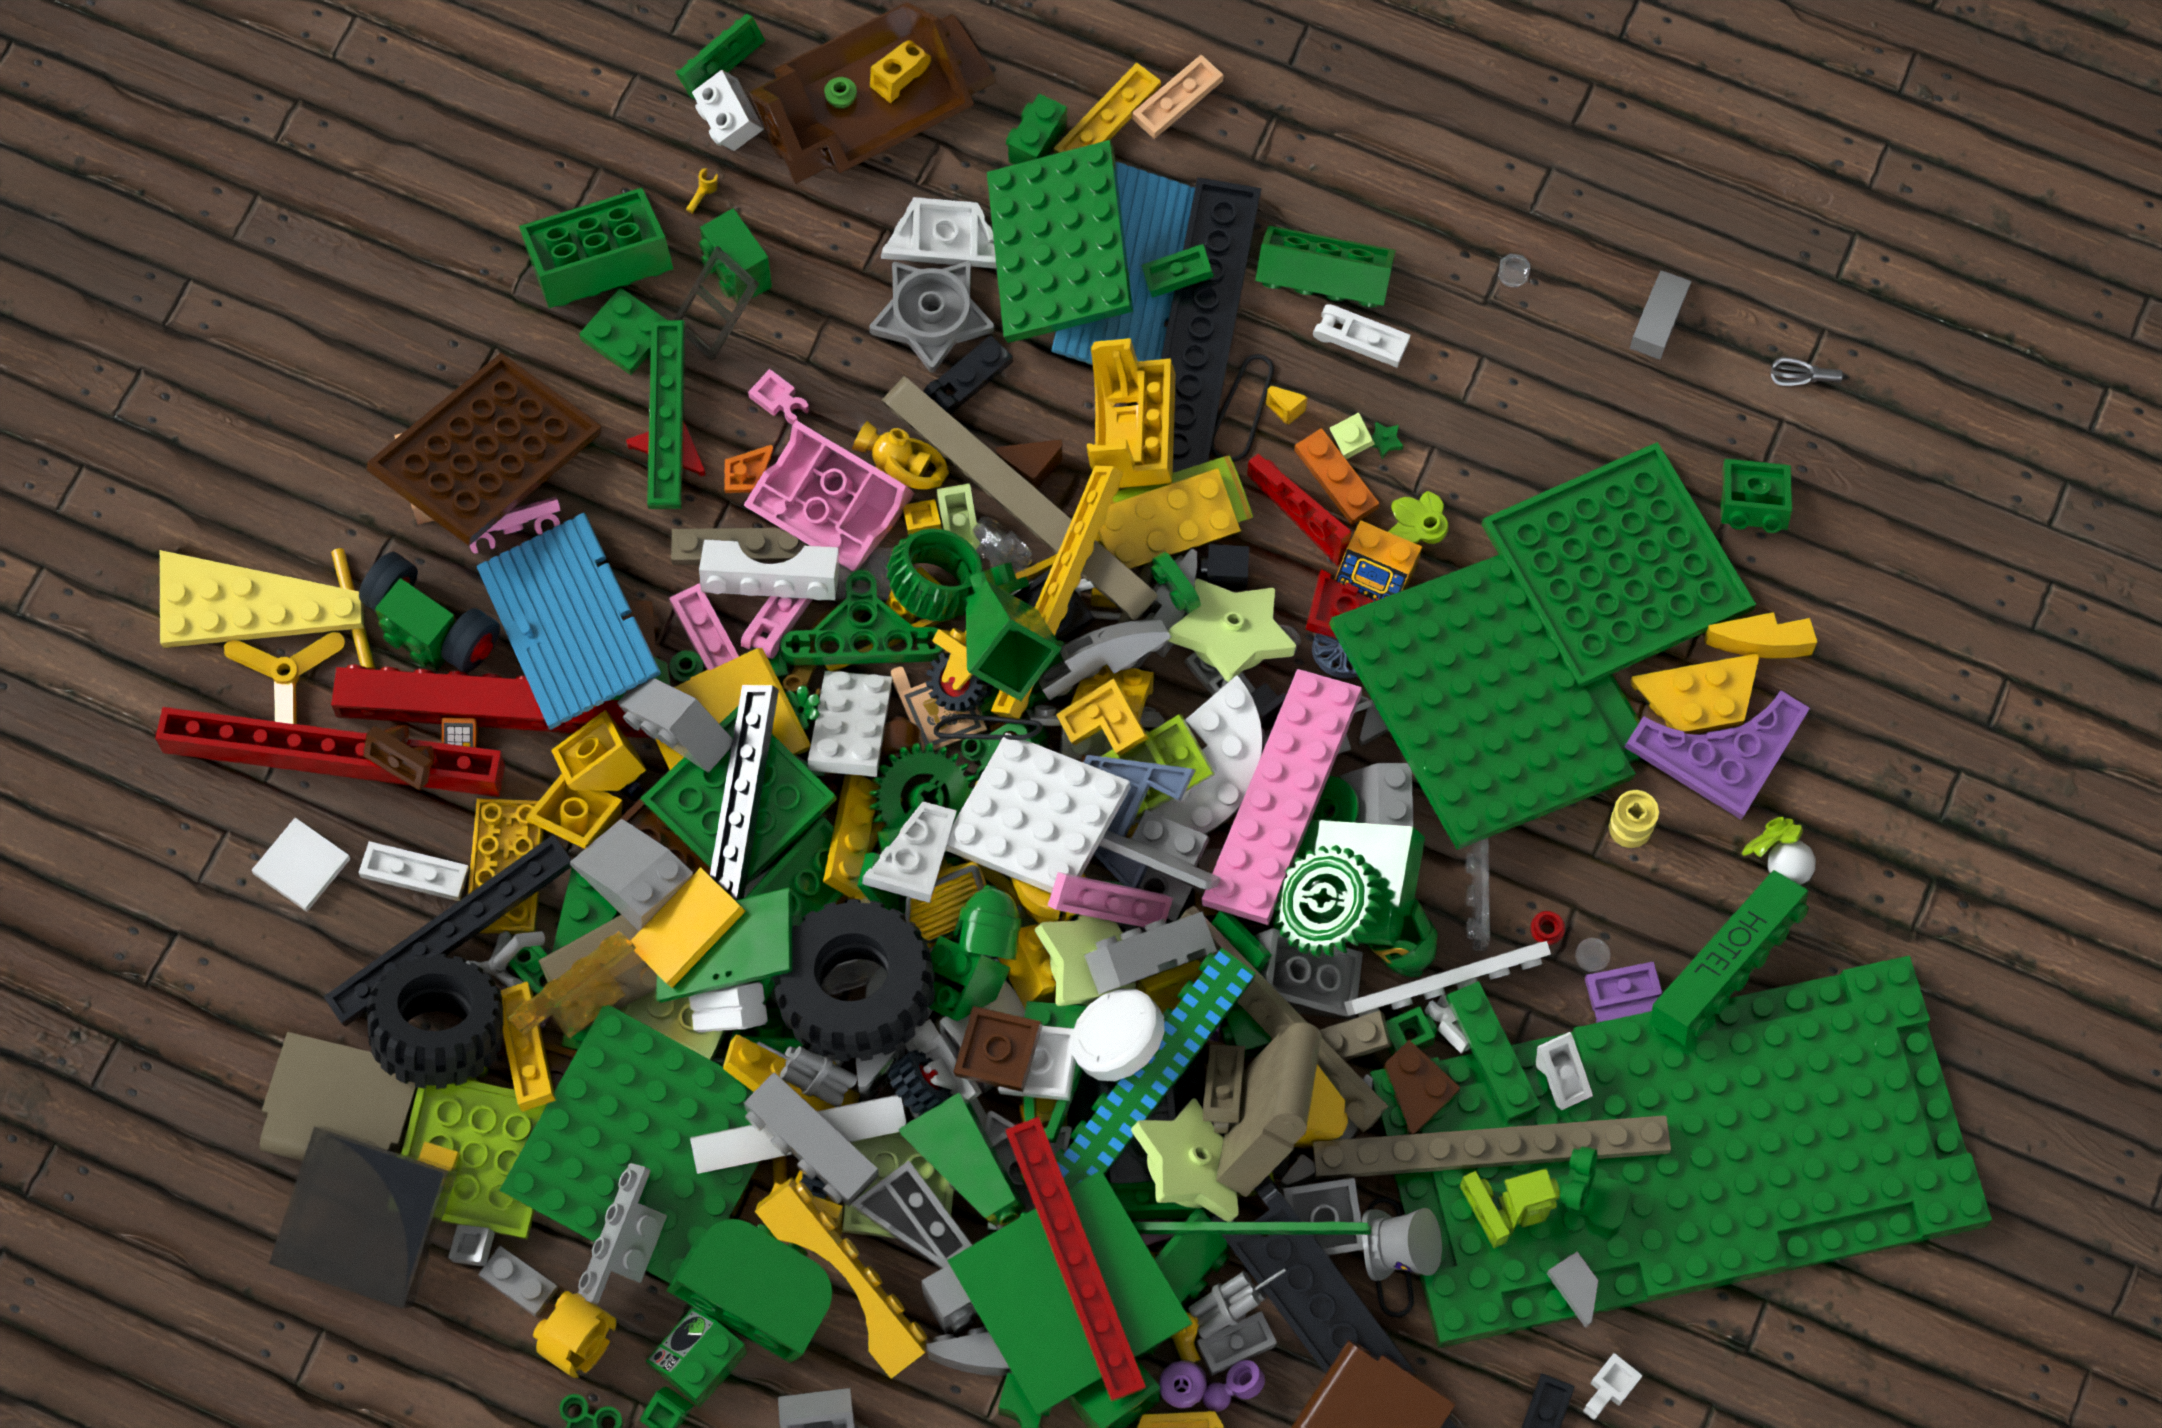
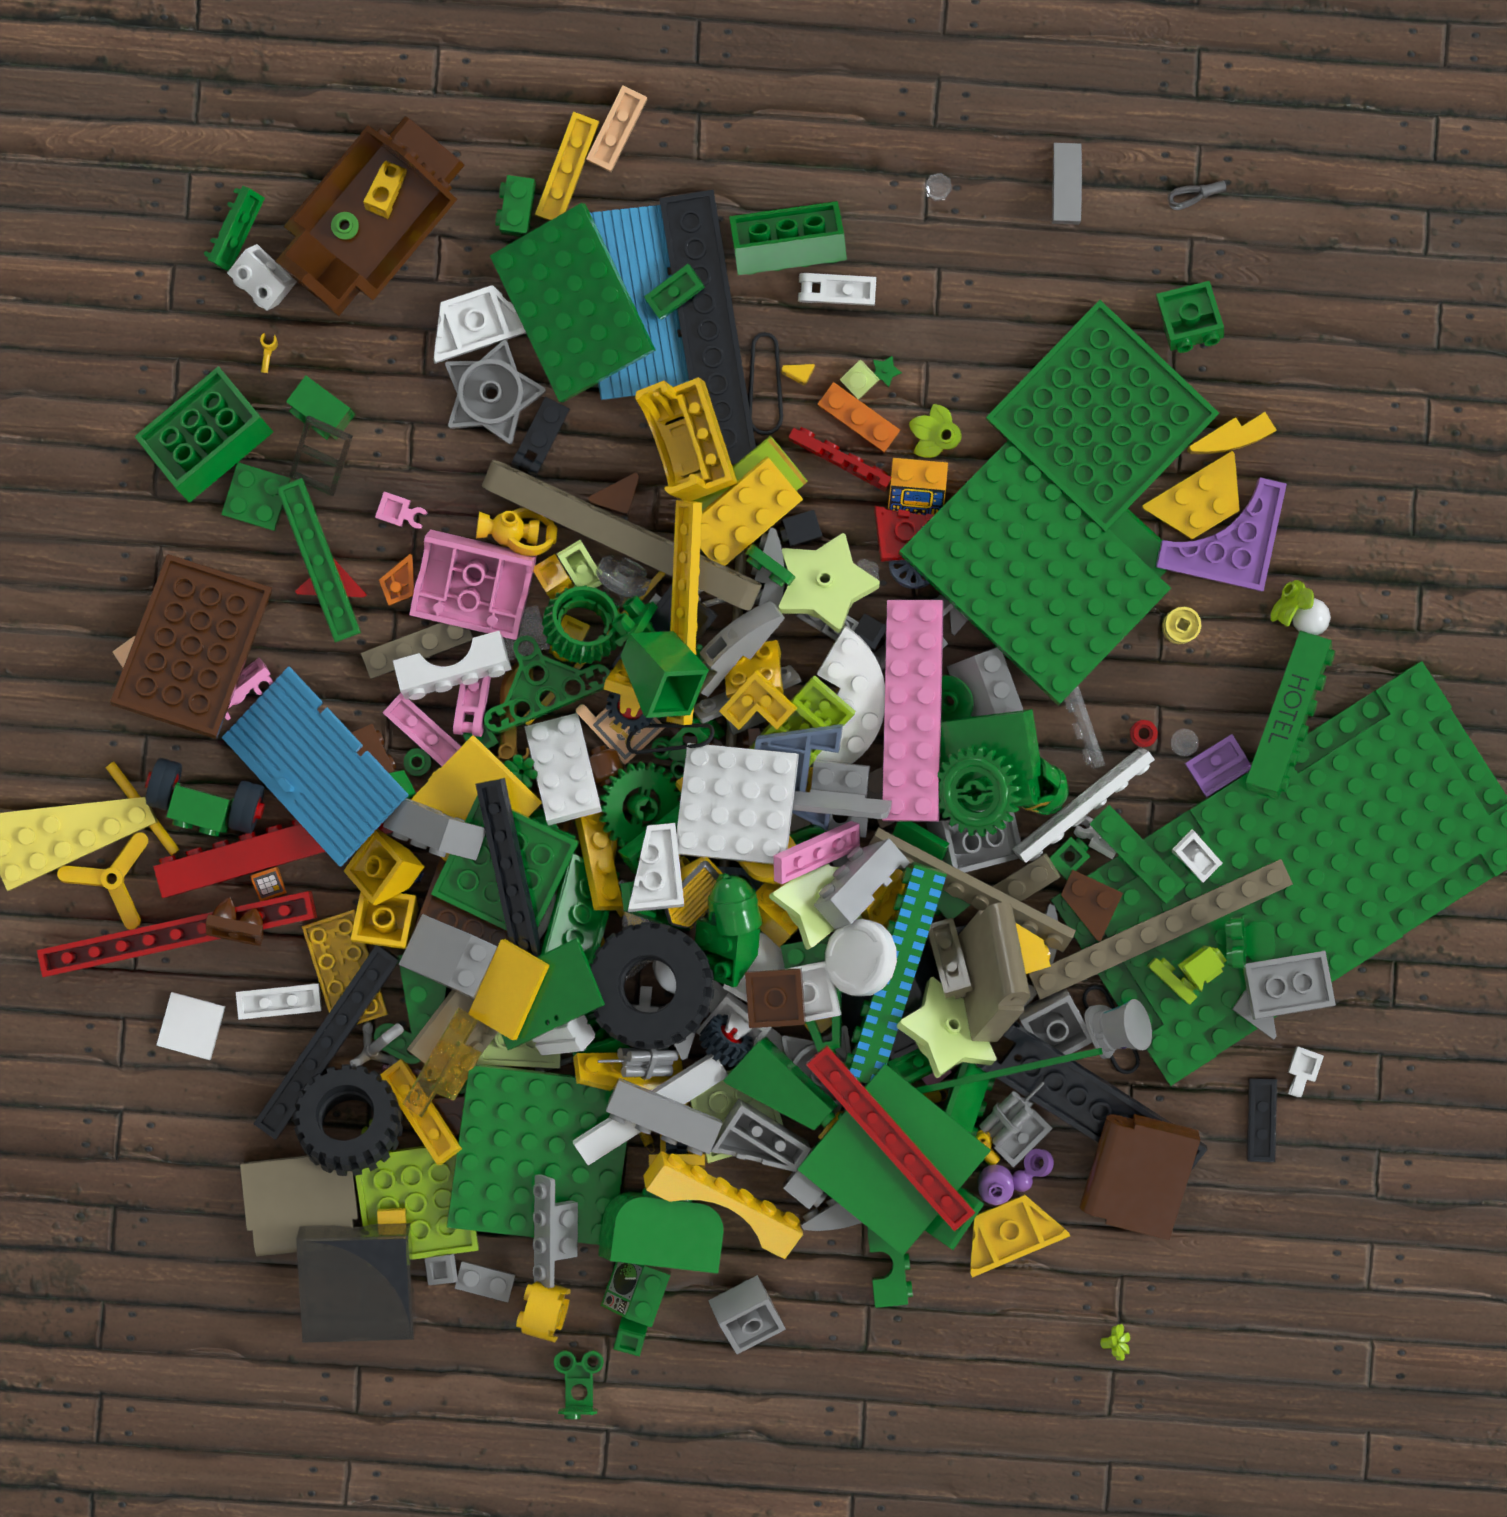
camera: 20 degrees left, 20 degrees up
none -> light grey plate [1243,951,1336,1020]

